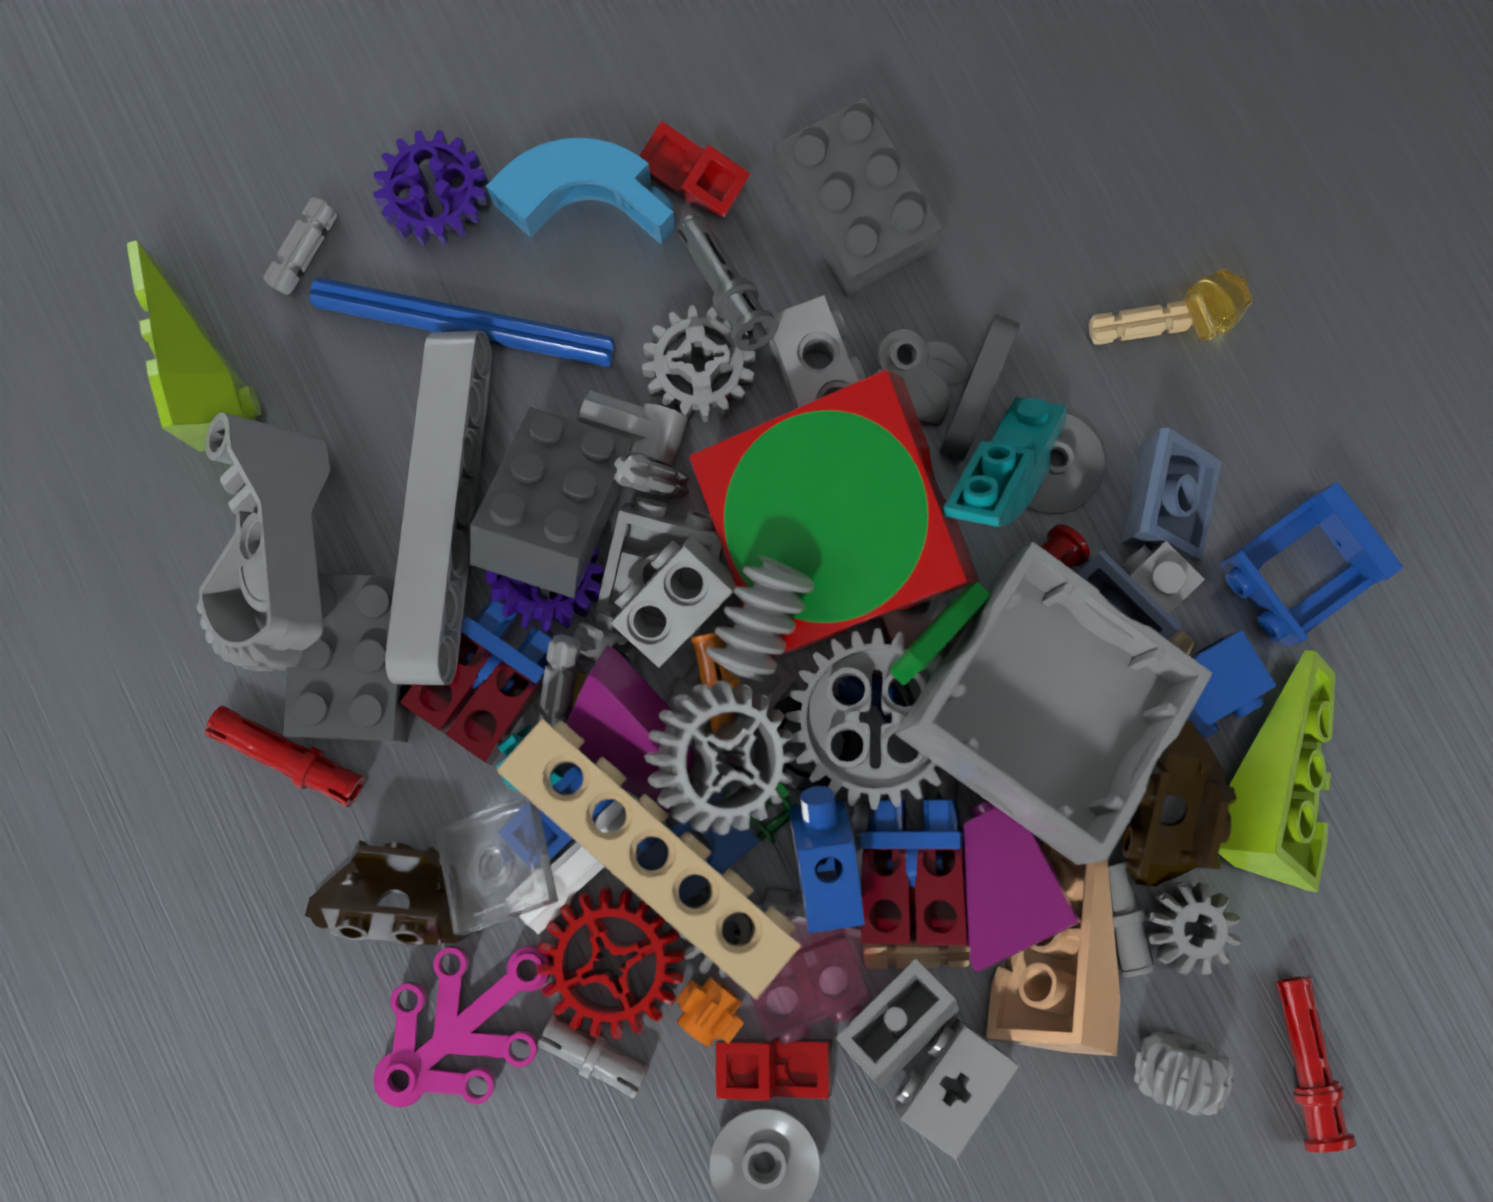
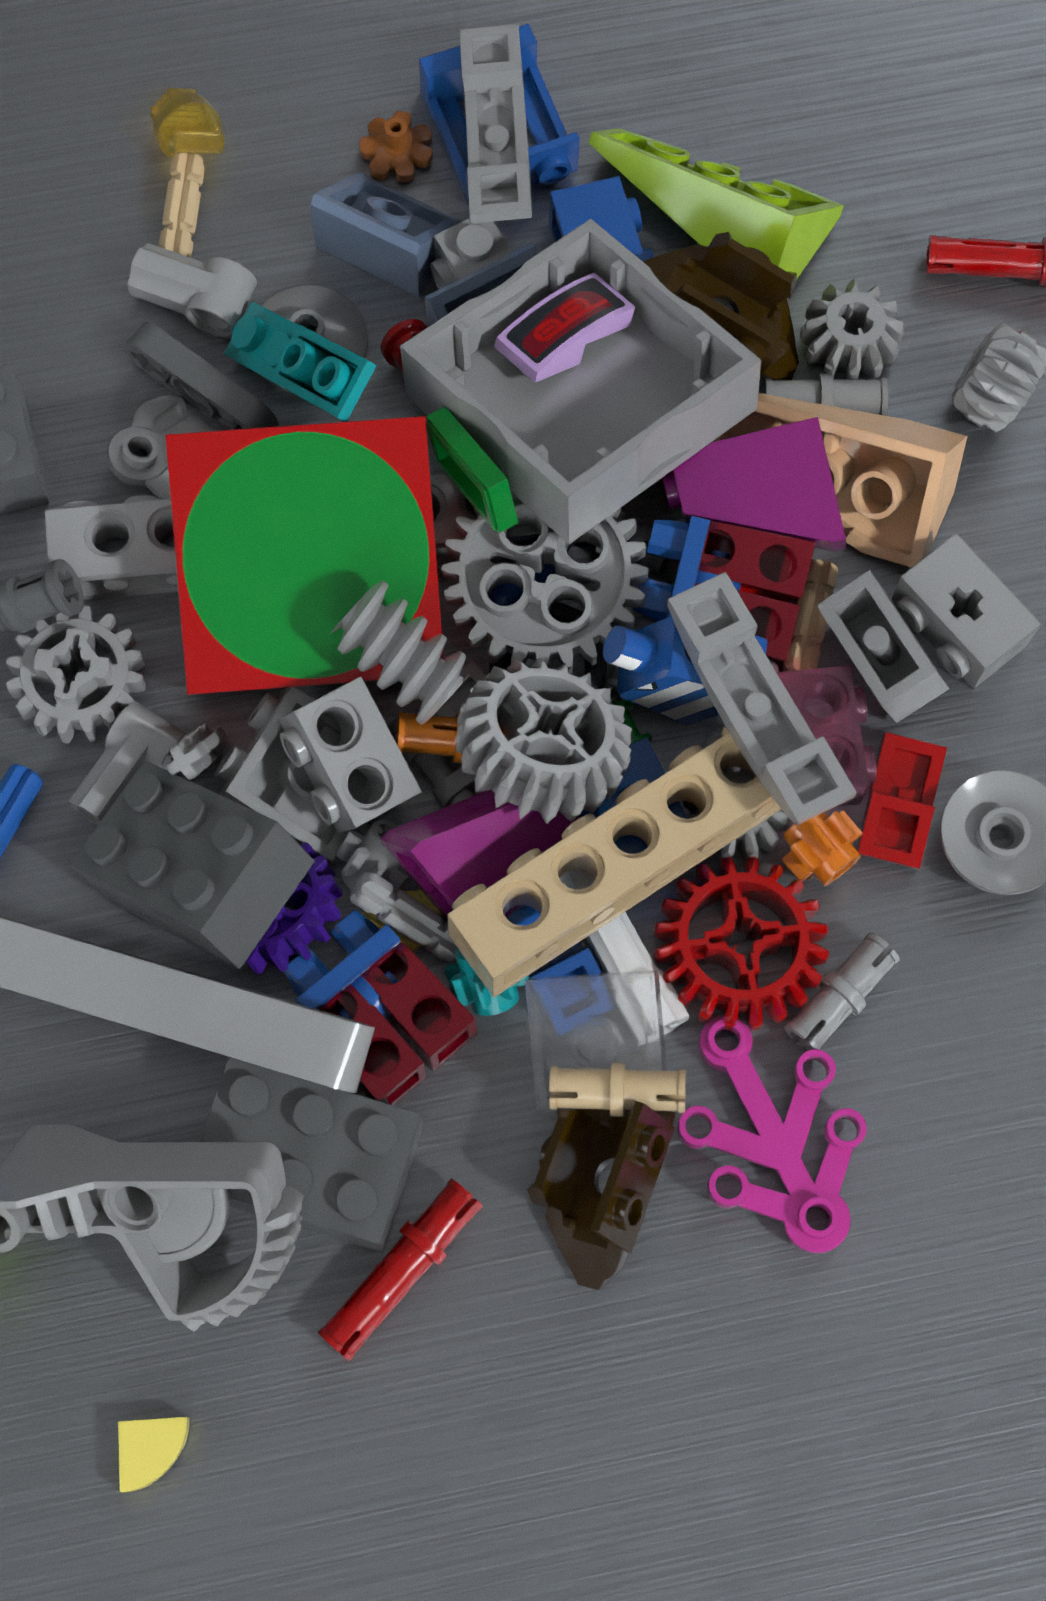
camera: 75 degrees left, 10 degrees down
none -> light yellow tile [118,1417,190,1493]
none -> light grey piece [127,242,257,338]
none -> dark orange plant [359,111,433,182]
none -> light grey slope [459,24,532,223]
none -> slope [494,272,635,383]
none -> tan pin [549,1062,686,1117]
none -> light grey slope [667,572,857,826]

